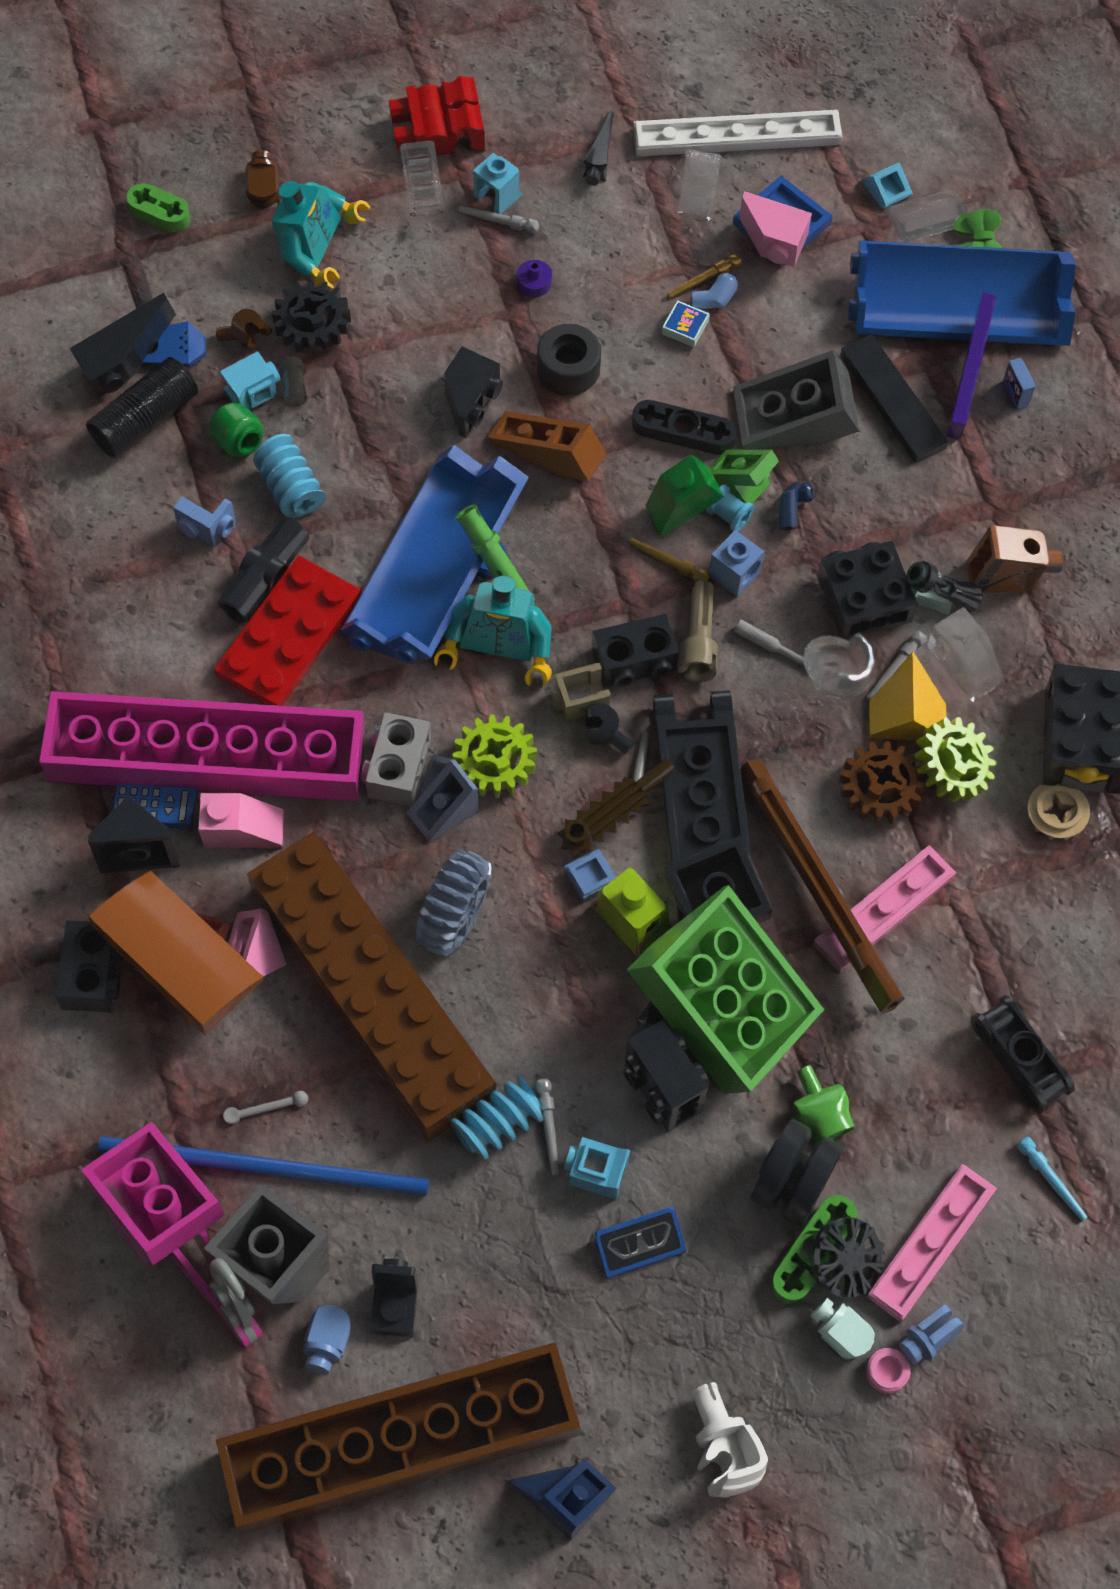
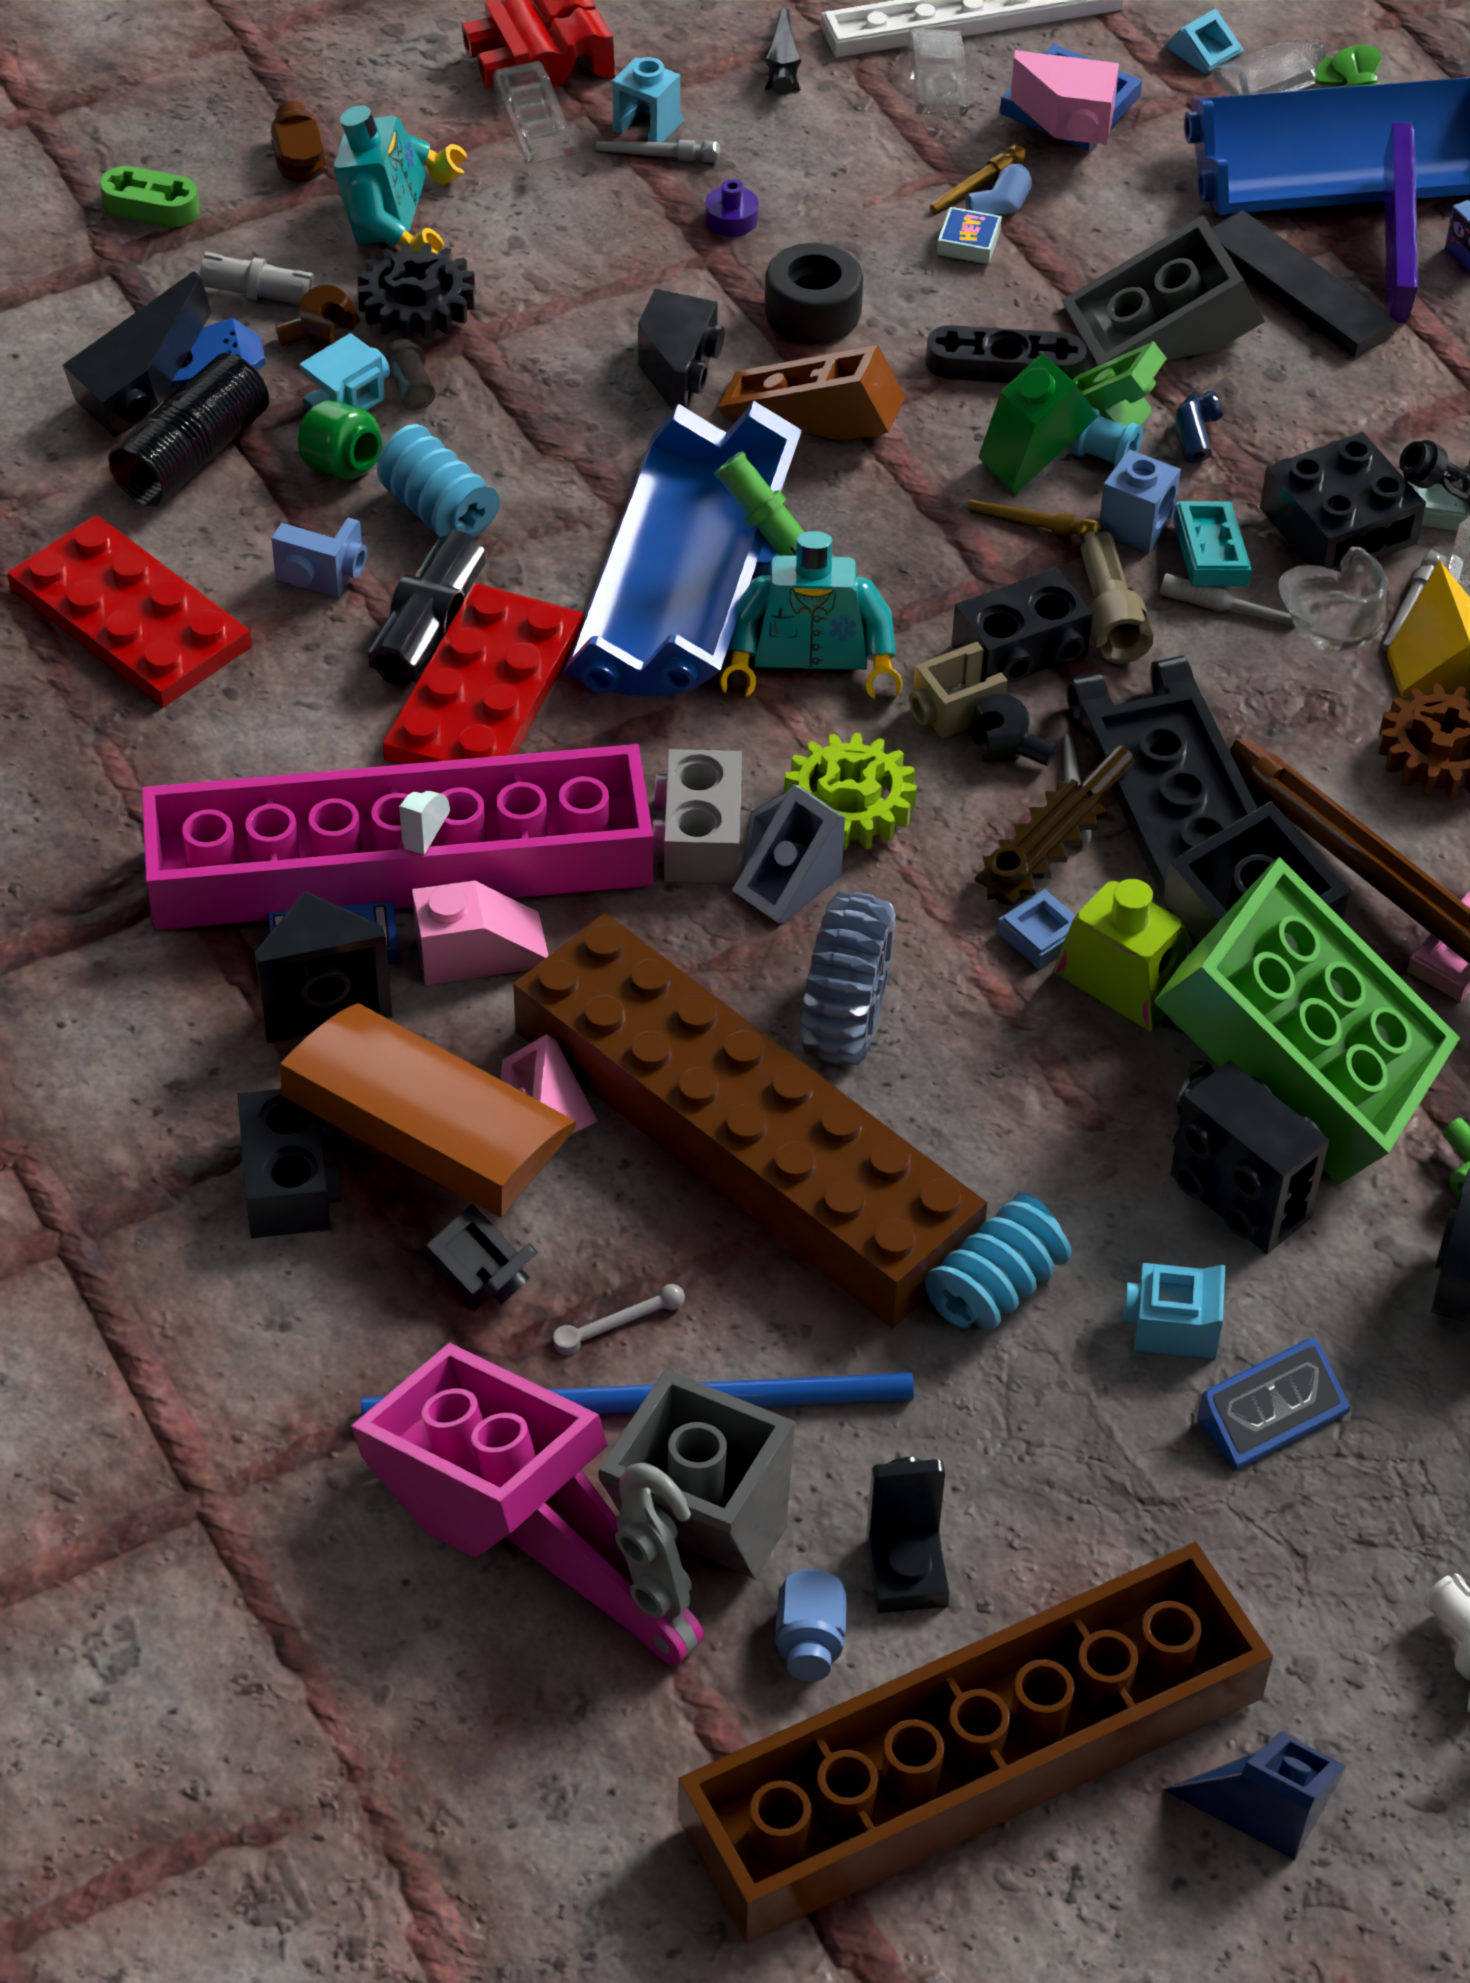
camera: 10 degrees left, 15 degrees down
light grey piece [535,1079,559,1176] -> none
none -> red plate [7,514,252,708]
none -> light grey pin [199,252,314,306]
none -> light aqua tile [399,791,450,855]
none -> black bracket [419,1203,538,1311]
none -> teal plate [1173,501,1252,587]

